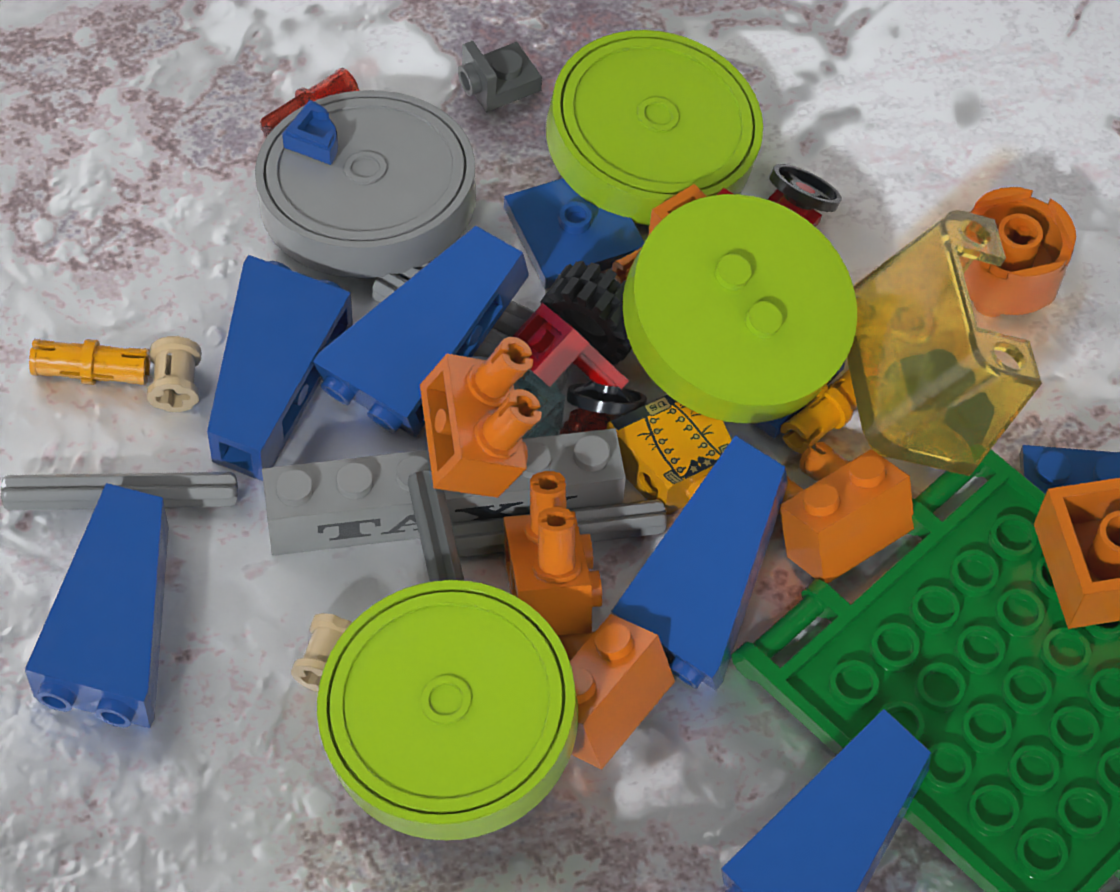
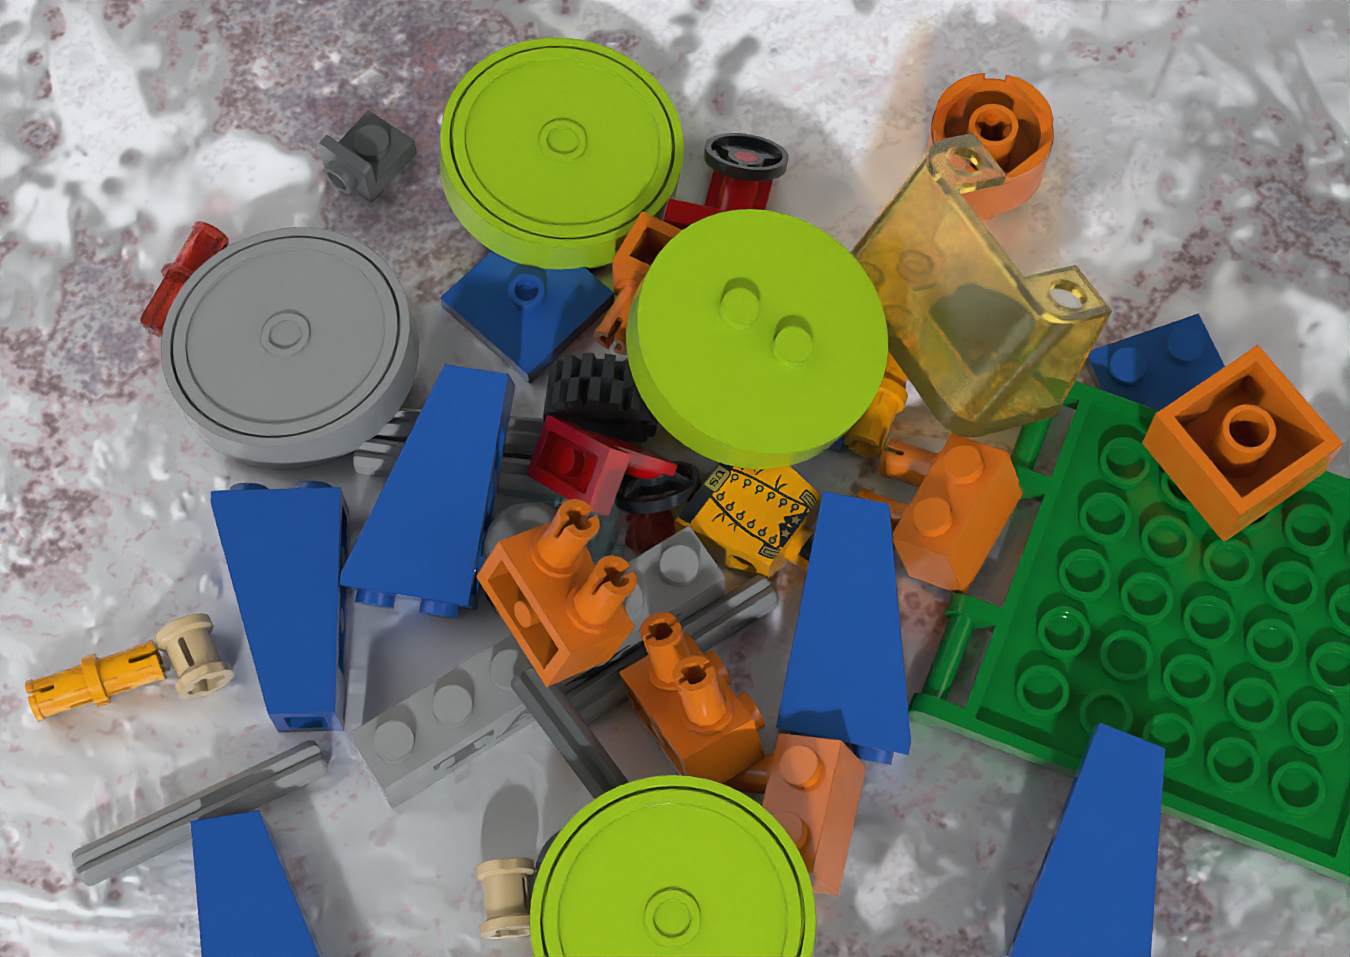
camera: 20 degrees left, 10 degrees up
blue tile [282,100,338,165] -> none

